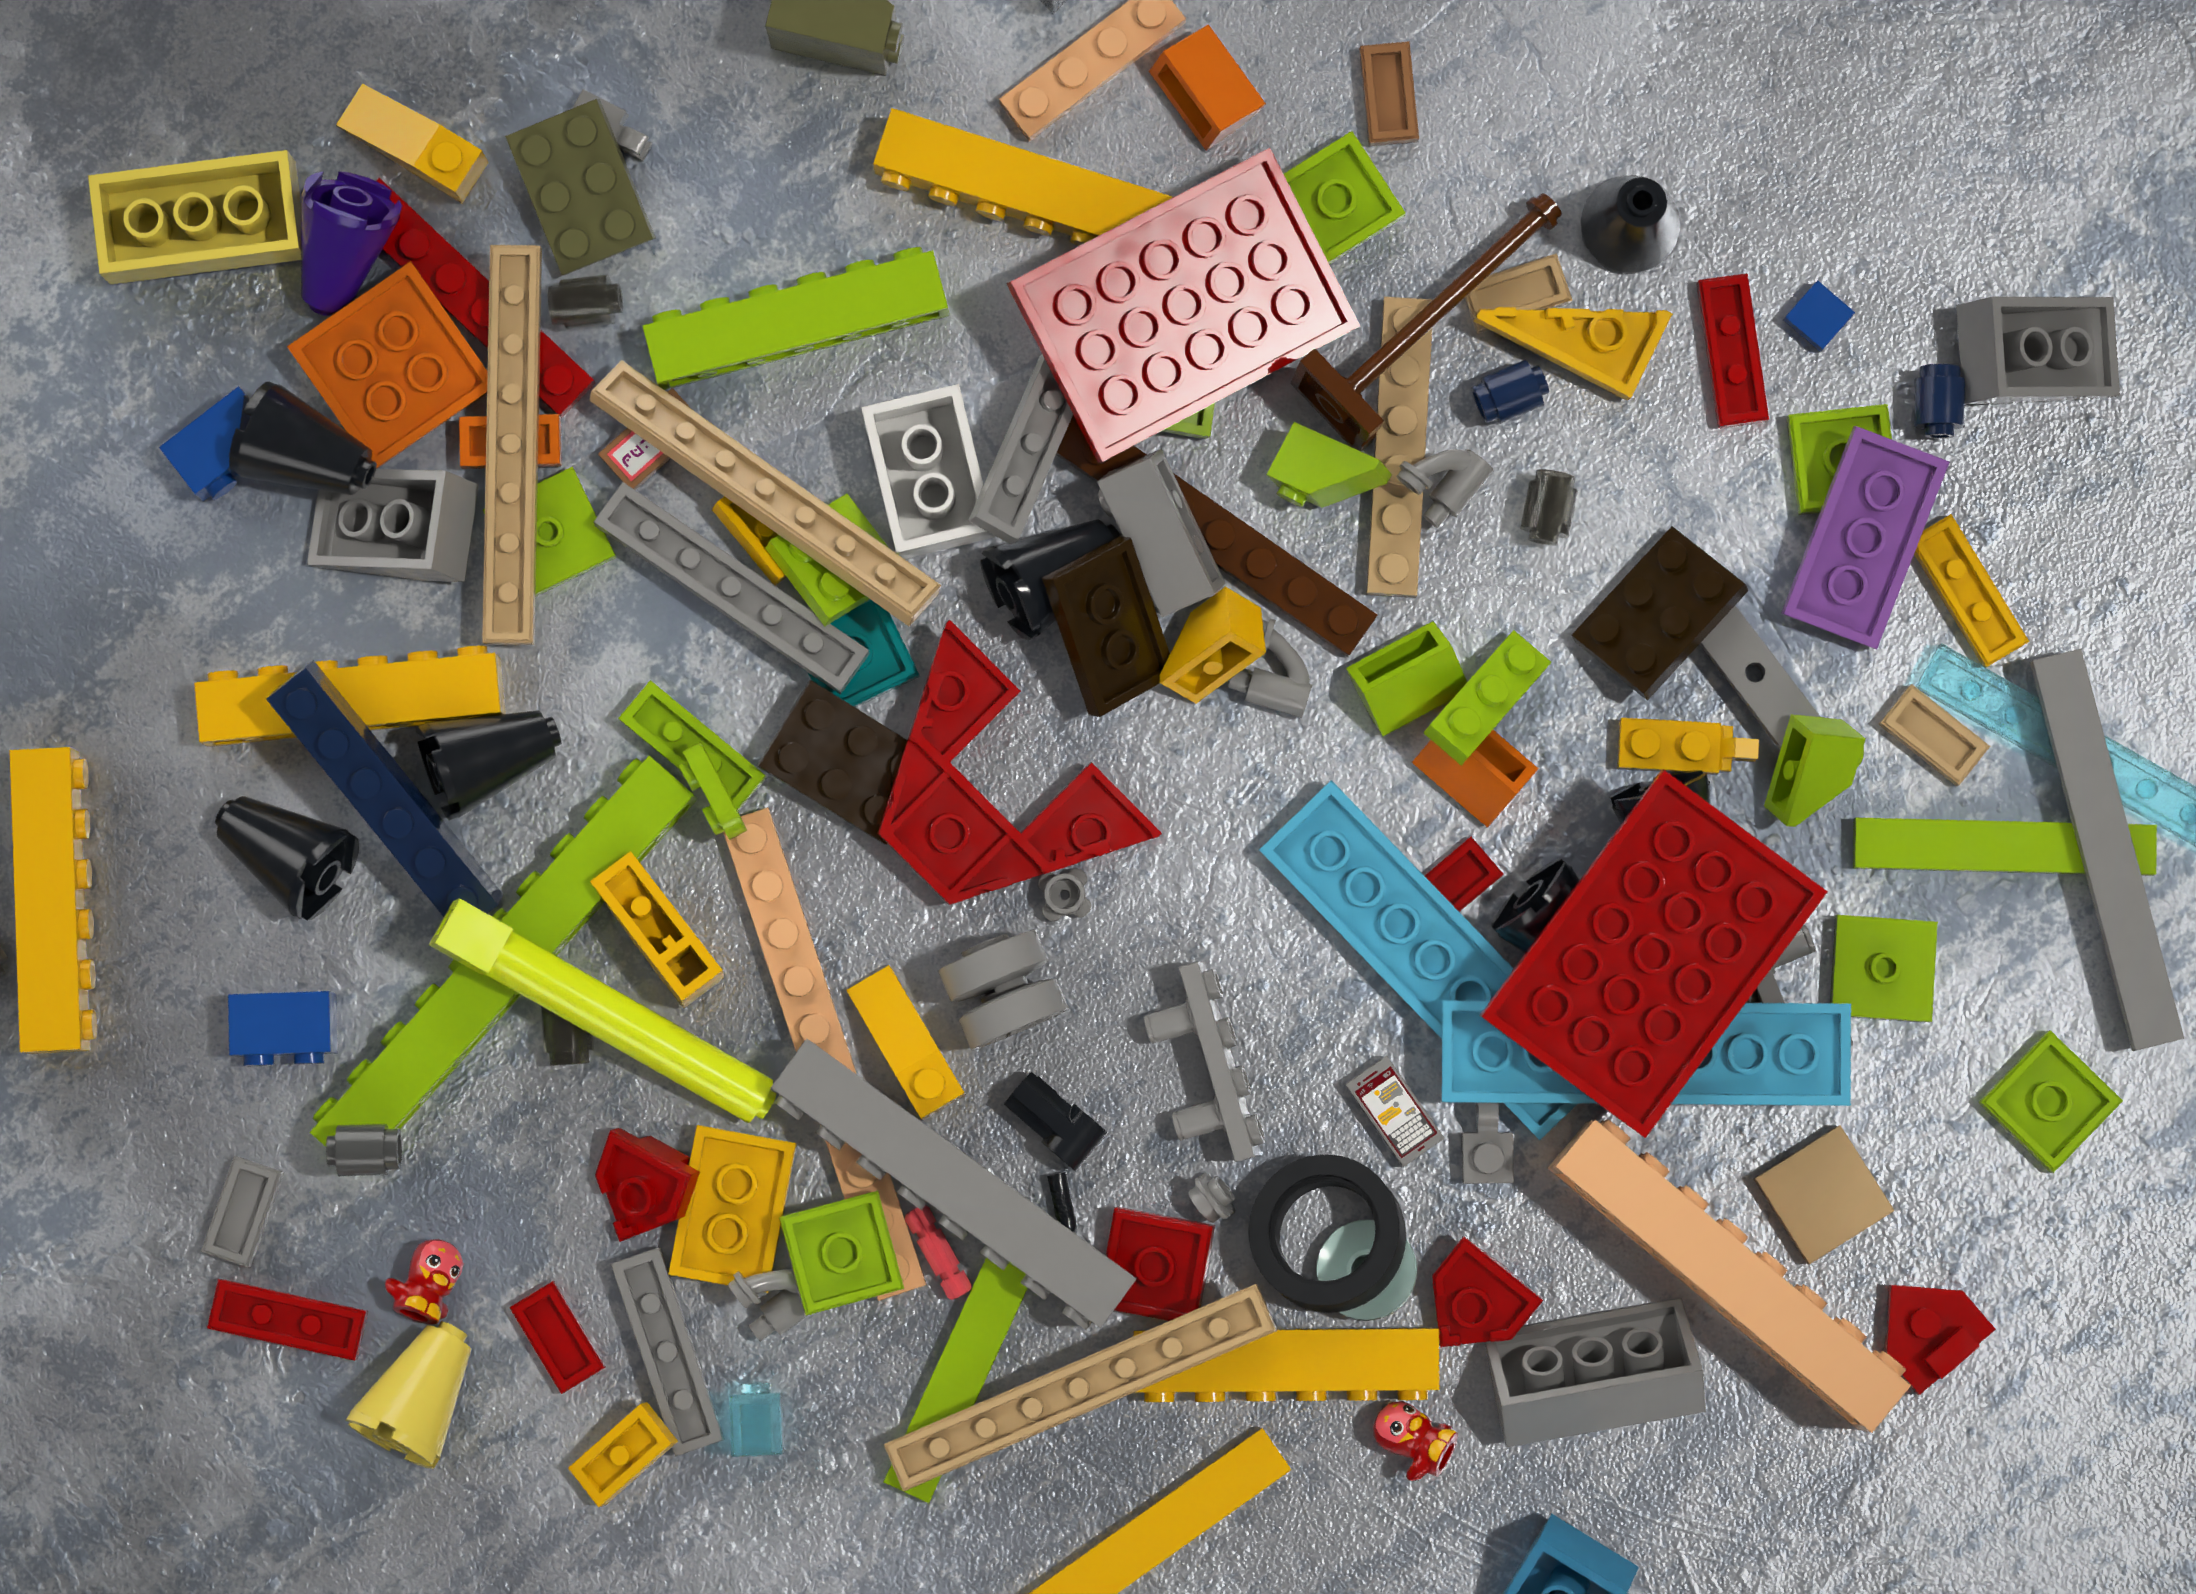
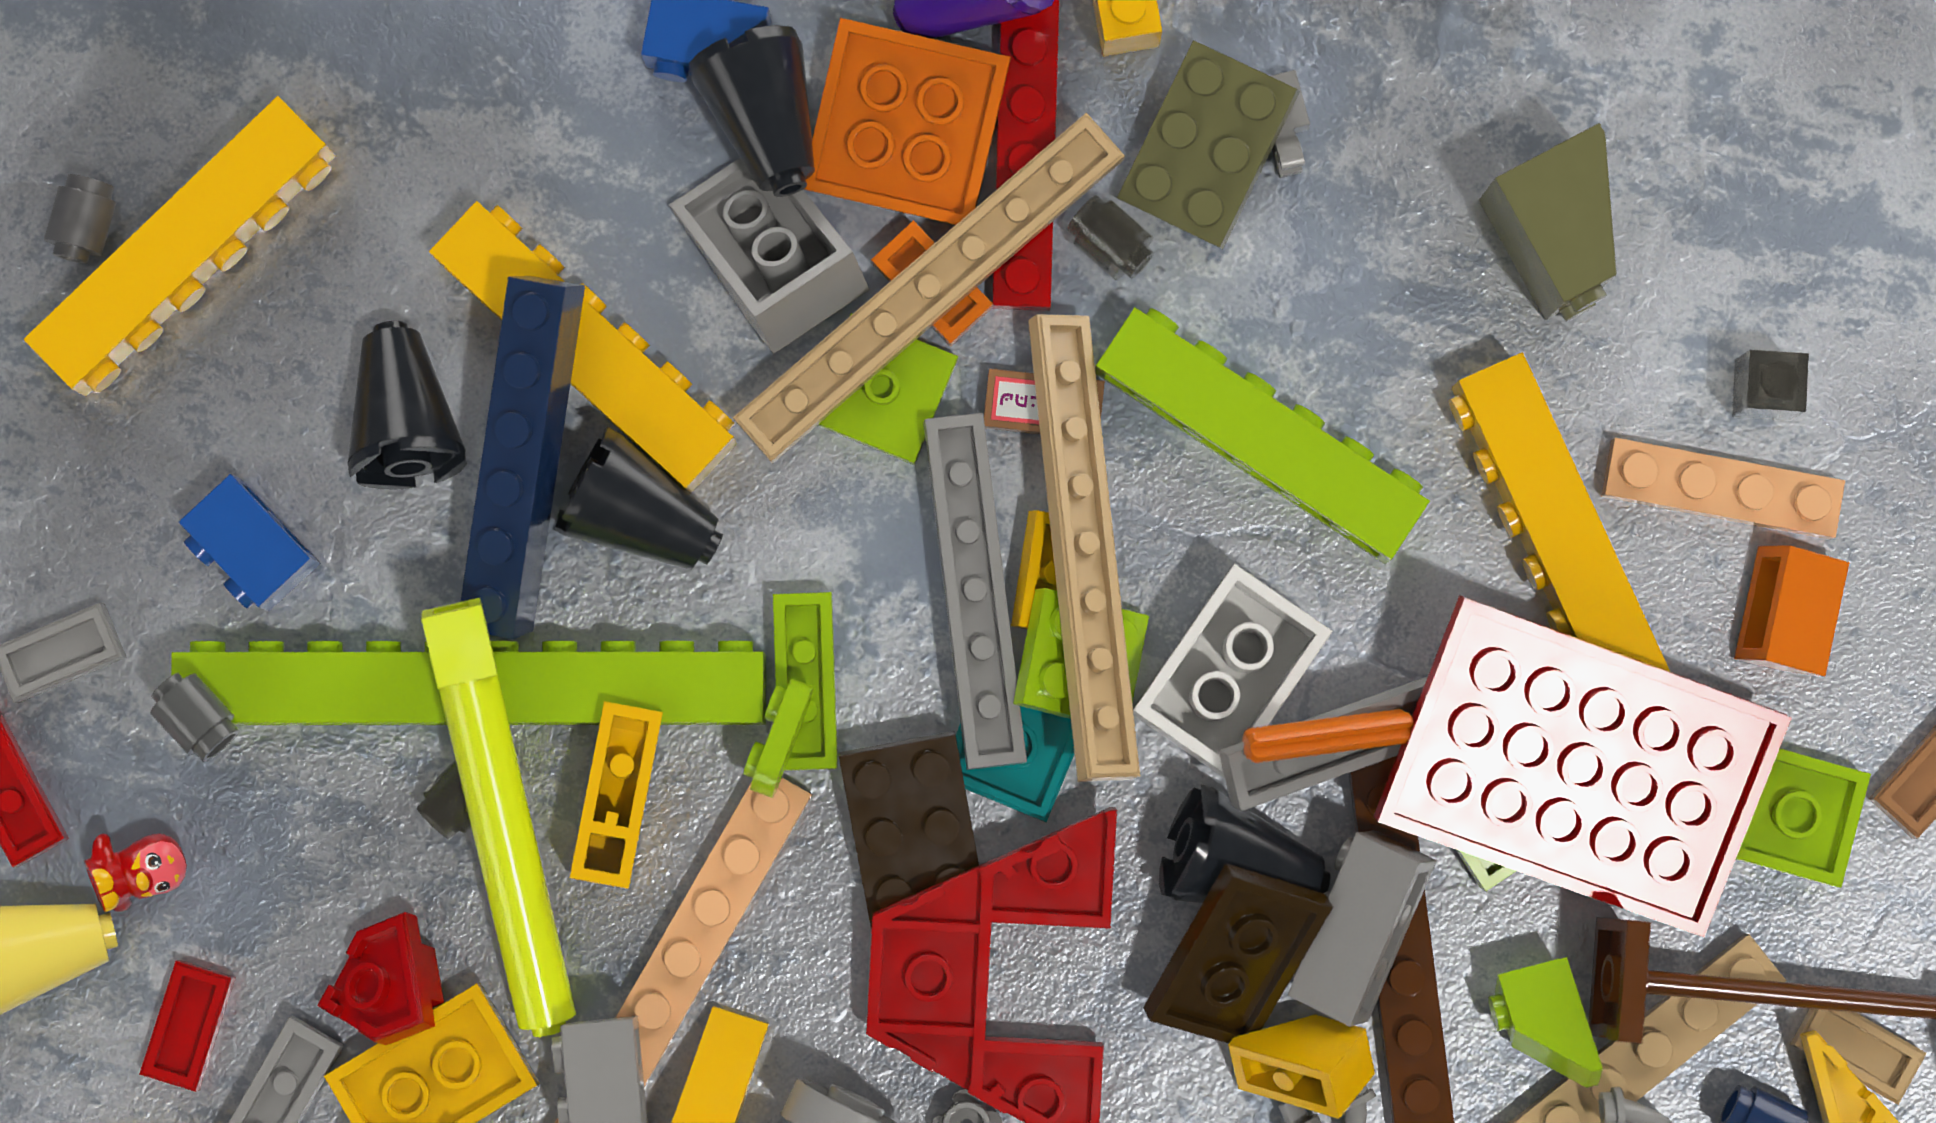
camera: 50 degrees right, 0 degrees up
none -> orange axle [1243,709,1413,763]

